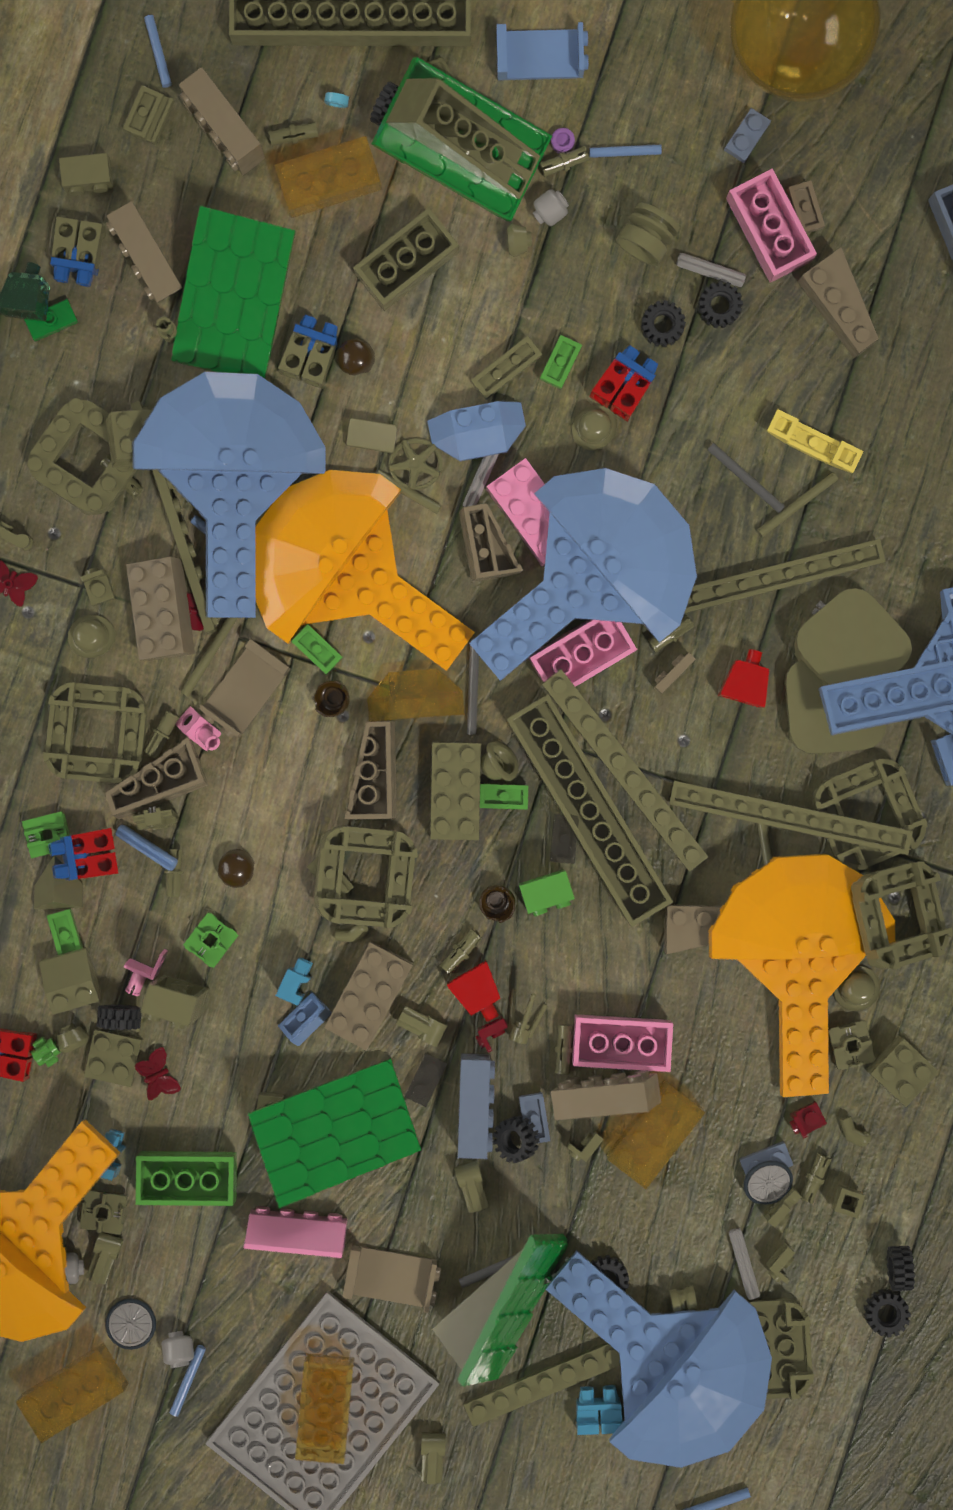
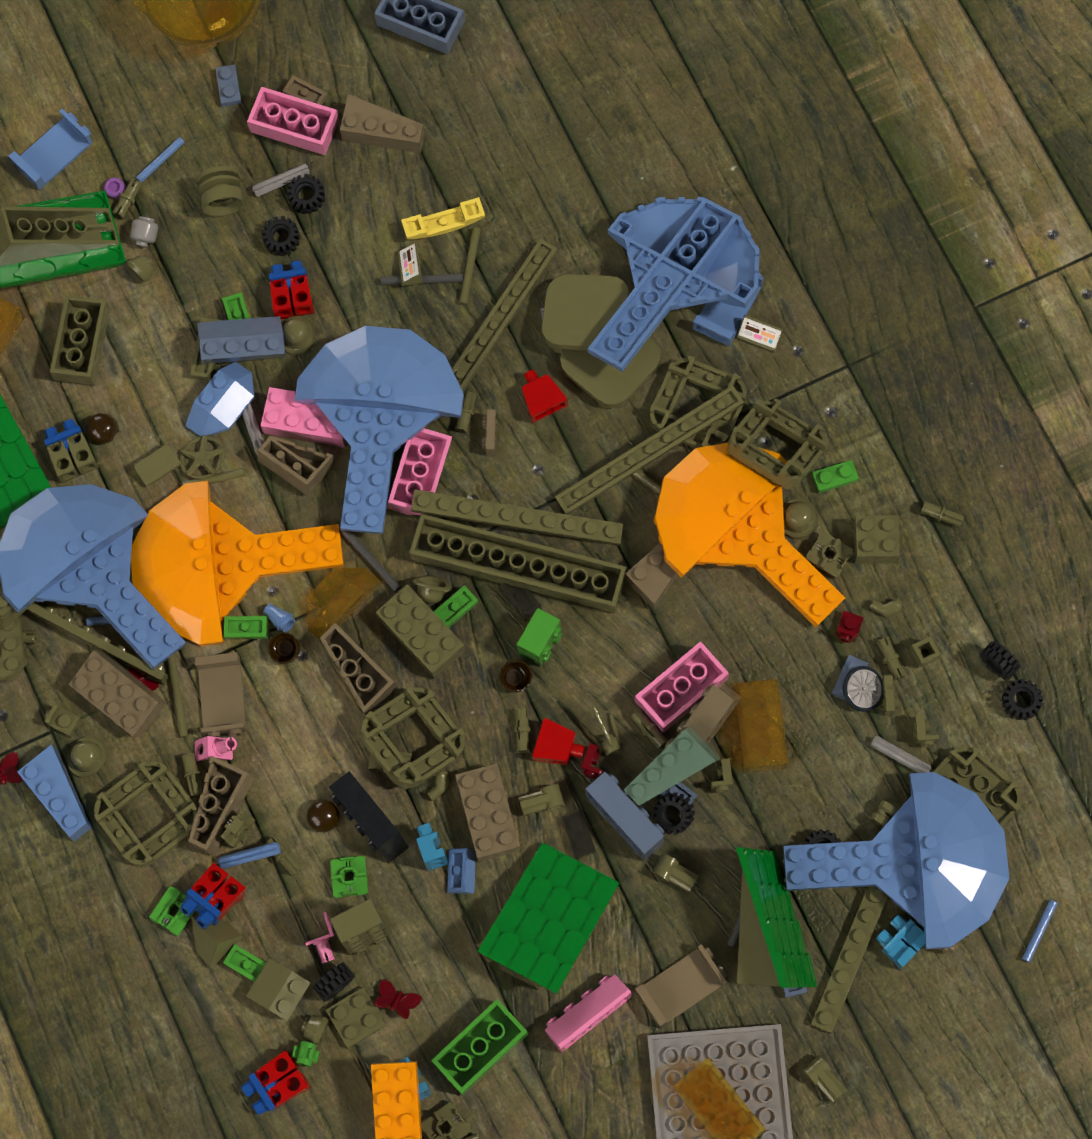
camera: 30 degrees left, 15 degrees down
none -> medium blue wedge [17,744,92,842]
none -> sand blue slope [197,316,285,364]
none -> medium blue cone [263,603,295,632]
none -> black wedge [329,771,409,864]
none -> slope [398,243,422,286]
none -> sand green wedge [624,727,721,806]
none -> bright green plate [812,460,859,494]

